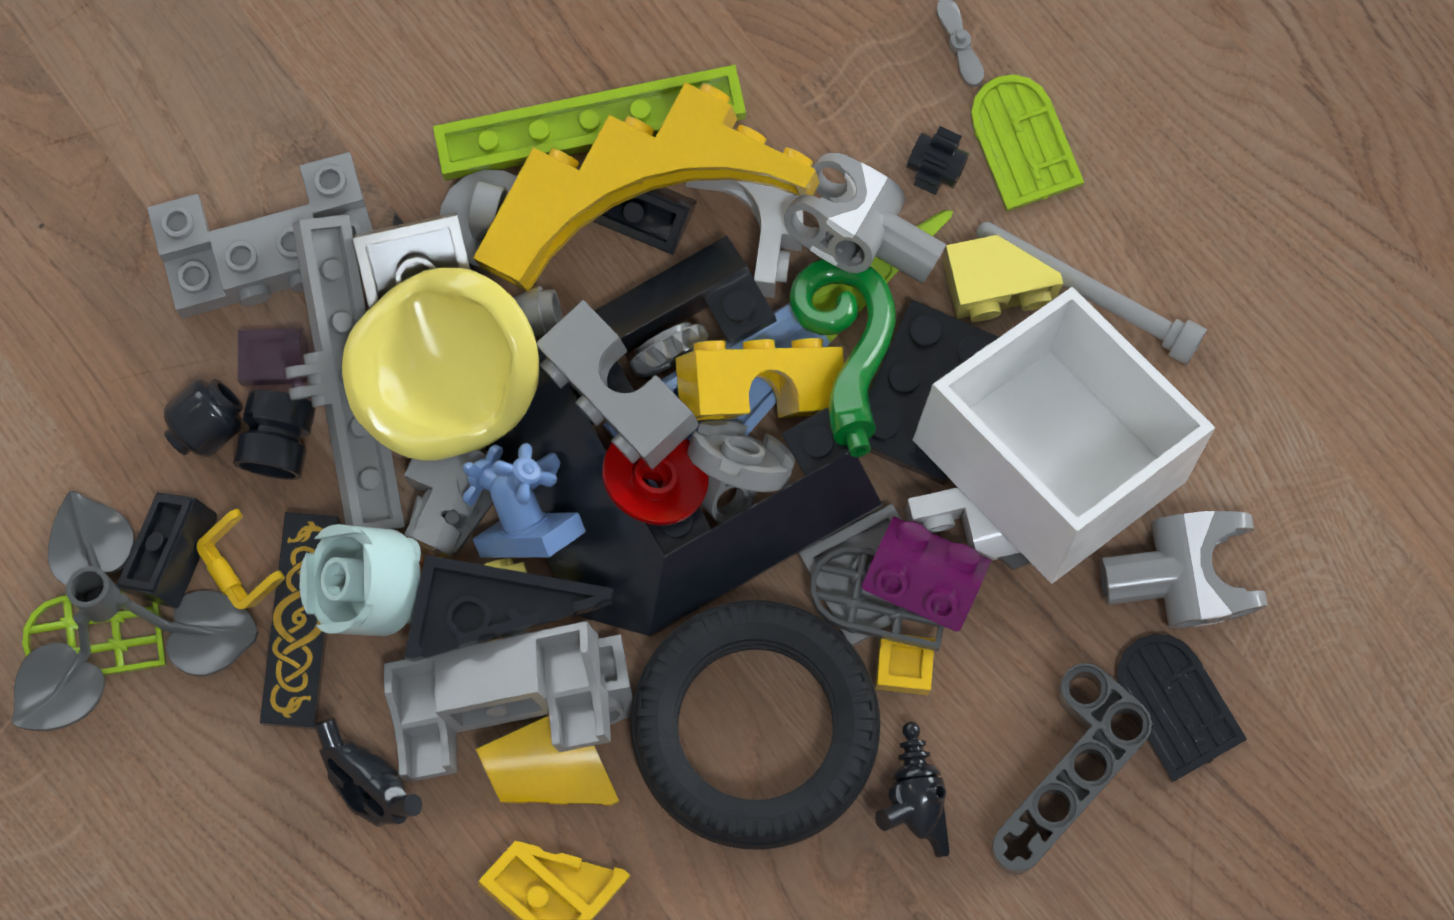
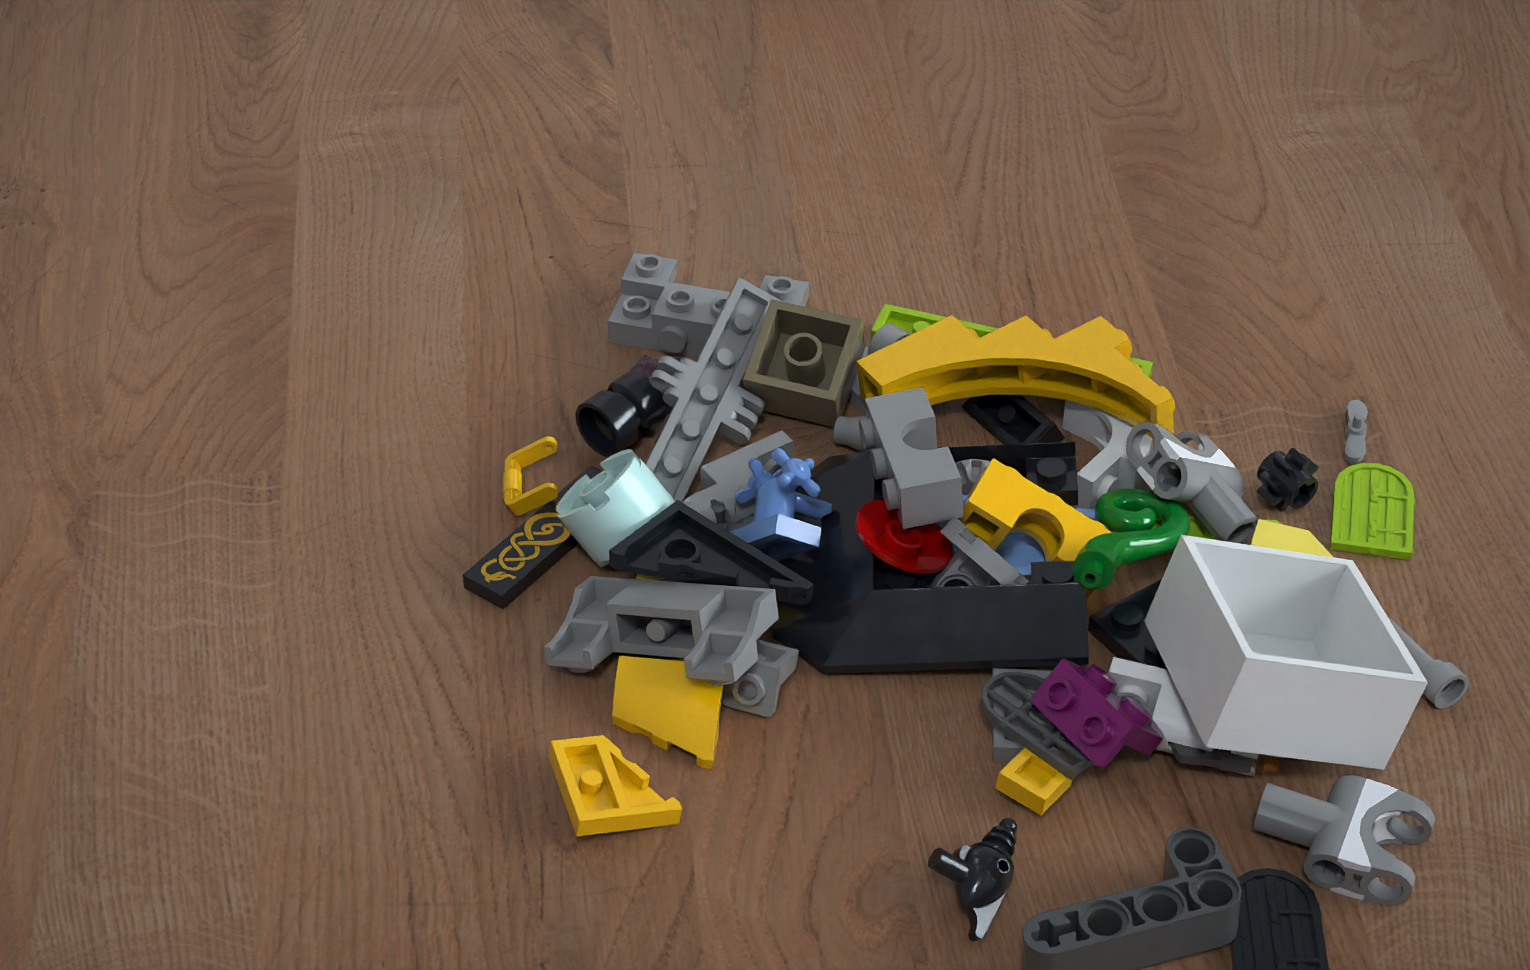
camera: 30 degrees right, 35 degrees down
dark grey plant [12,491,259,731] -> none
lime window [22,591,167,676] -> none
black slope [116,492,217,608] -> none
black head [164,379,243,457] -> none
black piece [314,717,422,827] -> none
light yellow piece [342,268,539,461] -> none
black tyre [631,600,881,850] -> none

